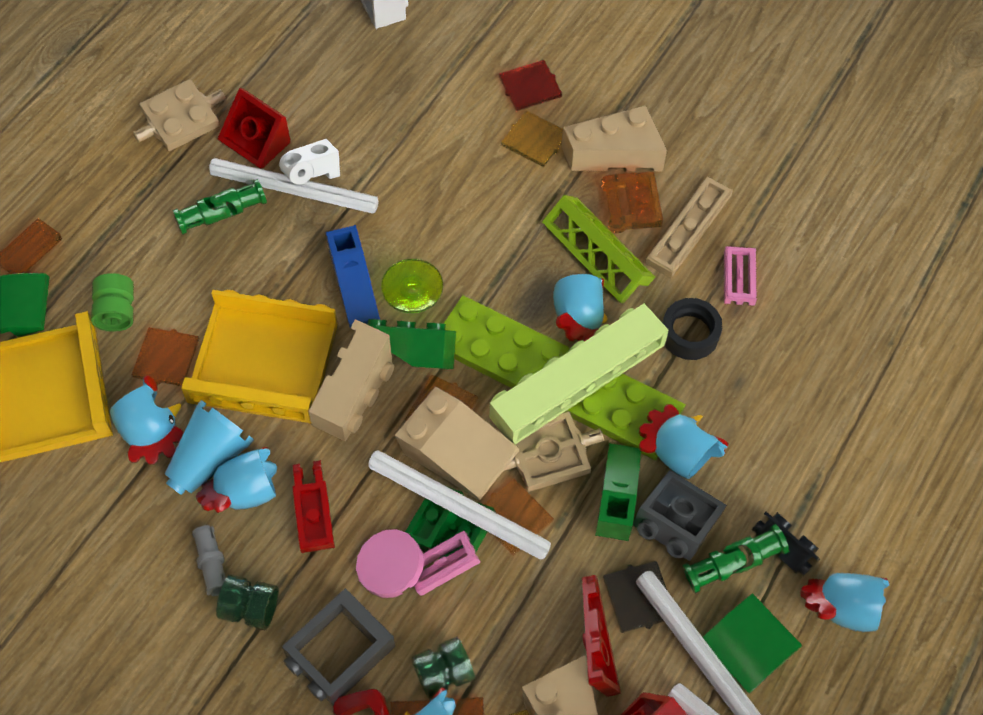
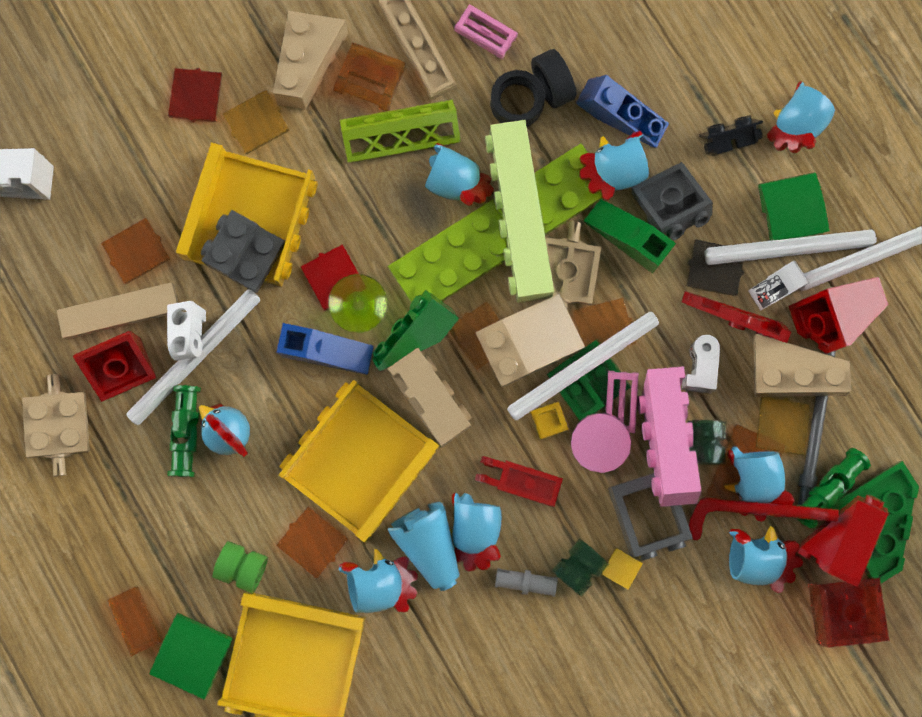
camera: 65 degrees left, 20 degrees up
green piece [682,524,789,593] -> none
none -> tan tile [57,282,178,340]
none -> clear orange piece [101,218,170,284]
none -> yellow panel [176,142,318,287]
none -> medium azure piece [199,404,250,457]
none -> dark grey plate [201,210,285,293]
none -> red piece [301,244,367,311]
none -> yellow tile [530,402,569,440]
none -> black tyre [531,49,577,108]
none -> blue slope [576,75,669,148]
none -> yellow tile [601,548,643,590]
none -> bright pink wedge [637,367,701,507]
none -> white leg [681,335,720,394]
none -> white leg [748,261,809,311]

